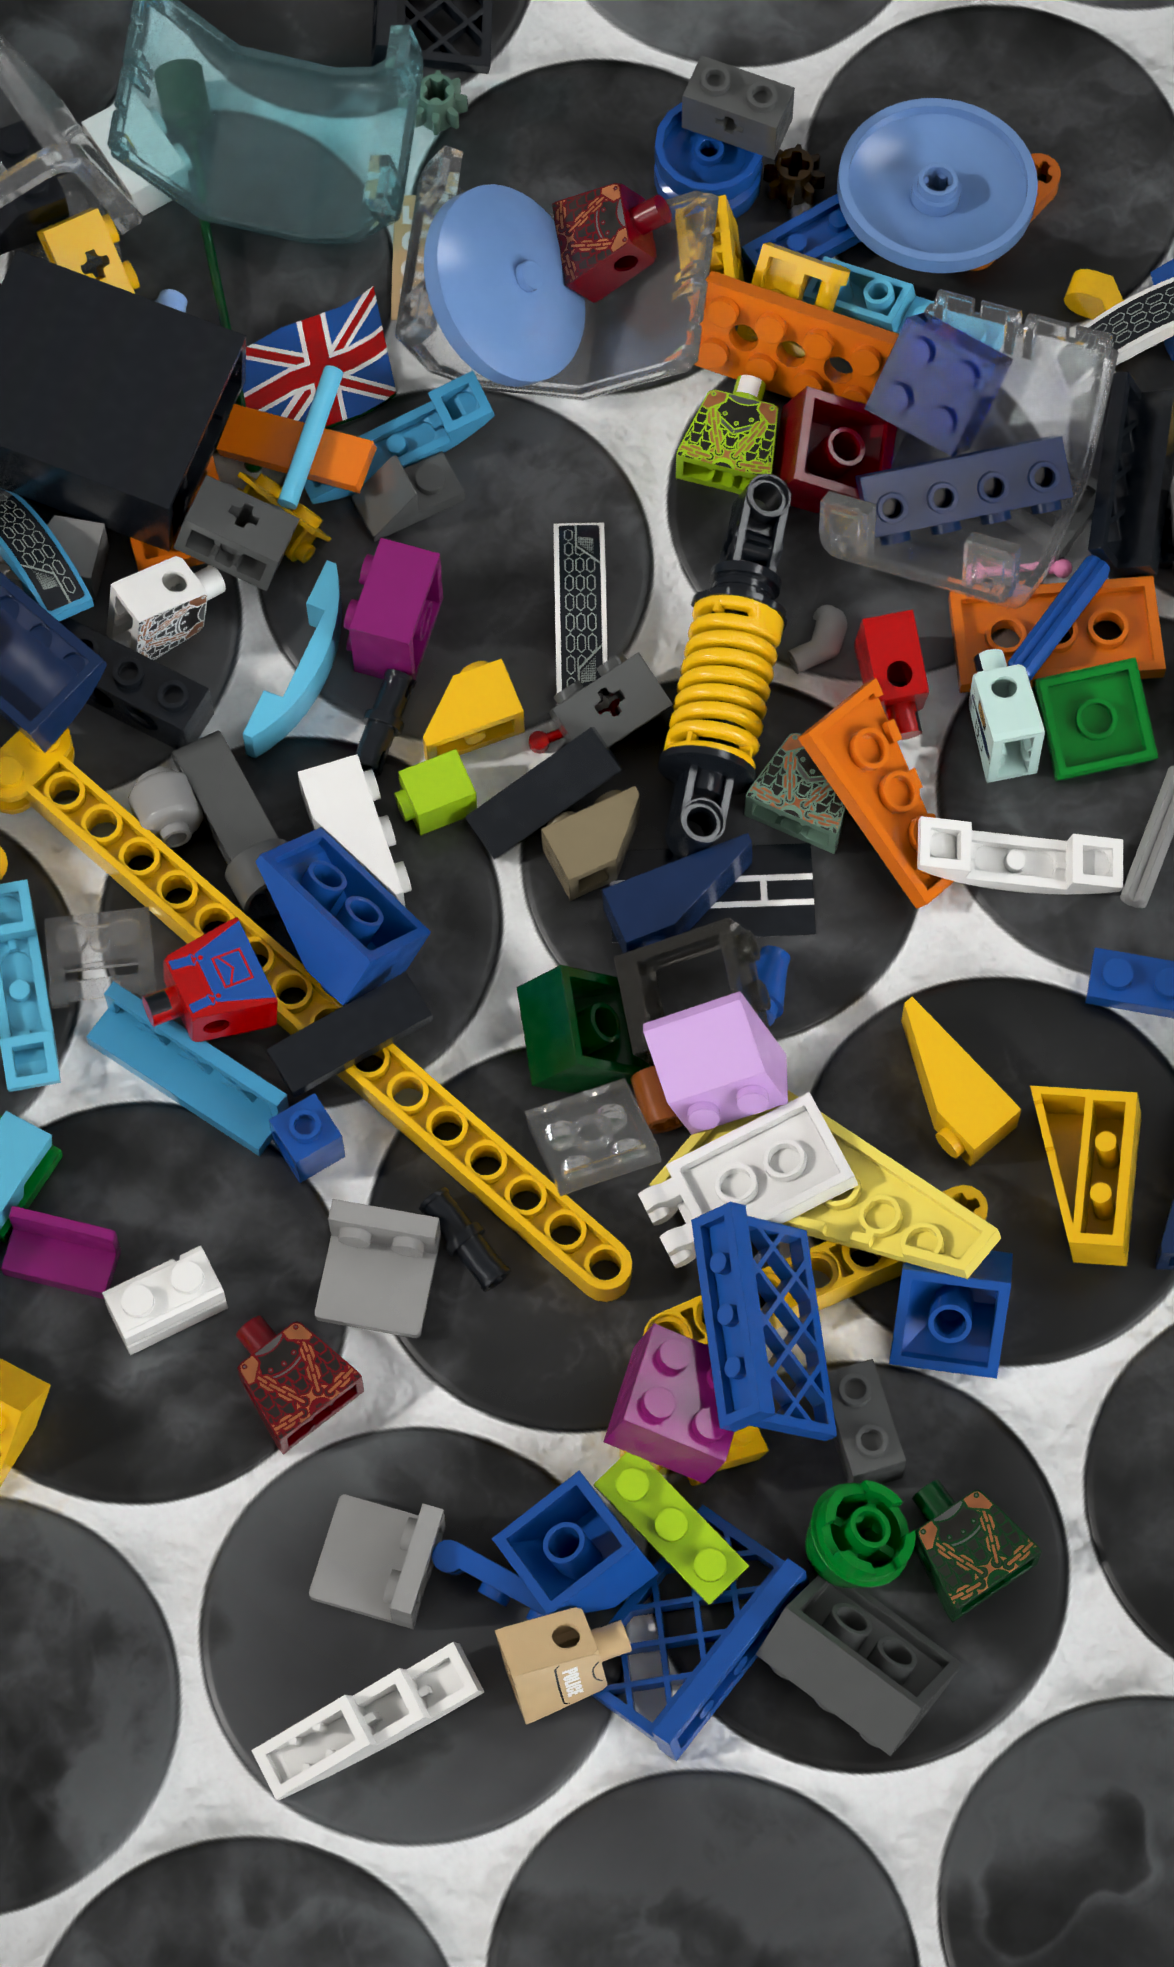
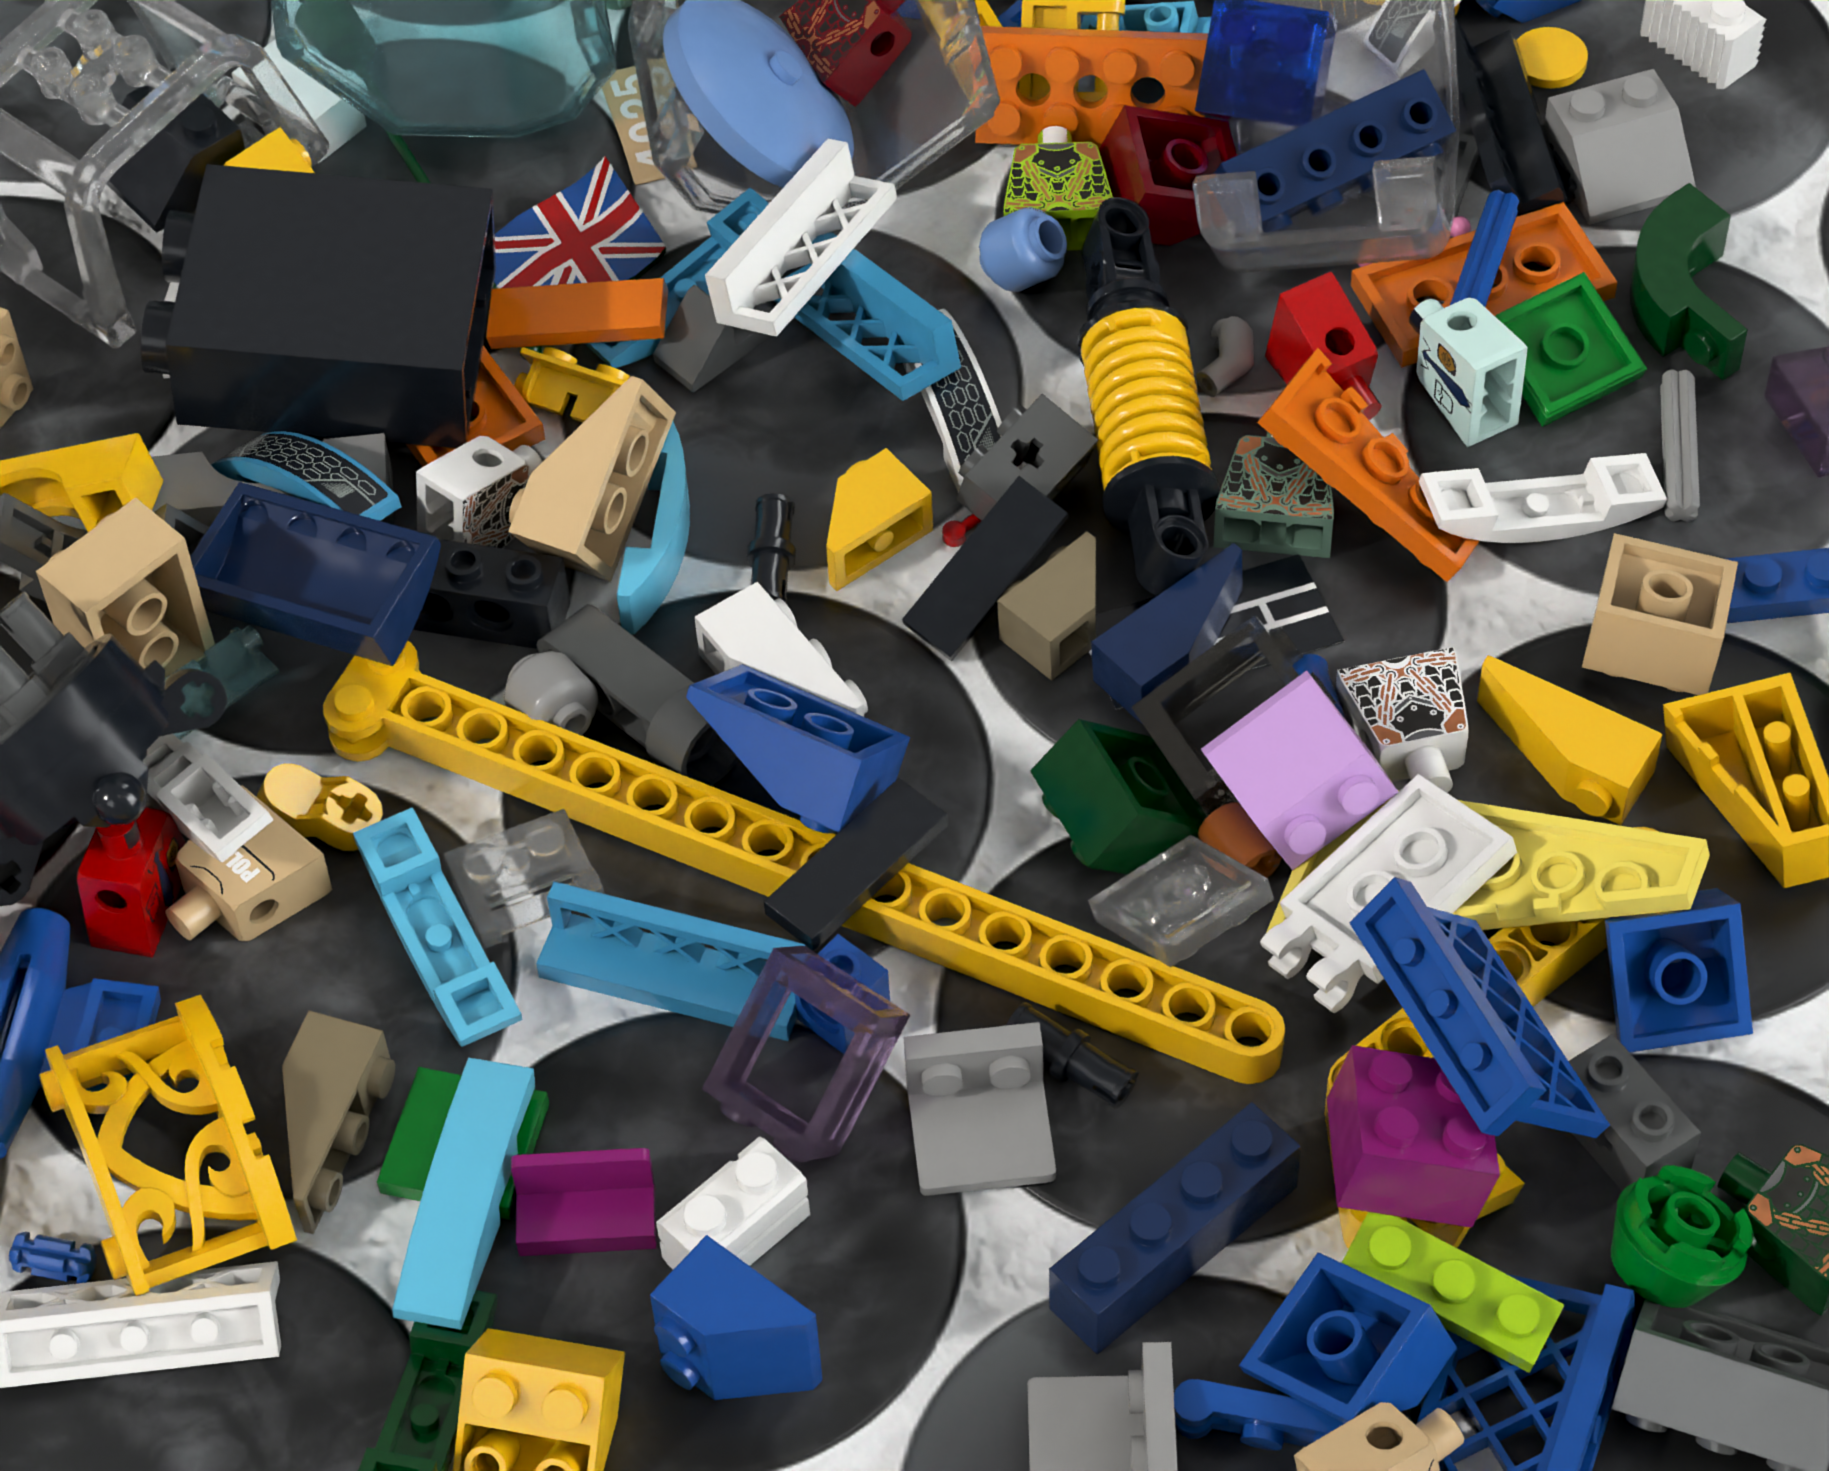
camera: 15 degrees left, 15 degrees down
torso [142,917,278,1042] -> none
dark grey brick [173,475,300,591] -> none
torso [236,1315,364,1455] -> none
medium azure bar [277,365,344,510] -> none
magenta brick [344,538,443,680] -> none
lime brick [394,749,477,836] -> none
none -> tan slope [508,376,676,582]
none -> blue slope [650,1235,823,1400]
none -> clear purple window [702,946,910,1162]
none -> white fence [705,139,897,337]
none -> dark azure fence [773,232,961,401]
none -> medium blue head [979,207,1067,292]
none -> dark blue brick [1049,1102,1301,1354]
none -> torso [1335,647,1468,793]
none -> tan slope [1582,533,1738,695]

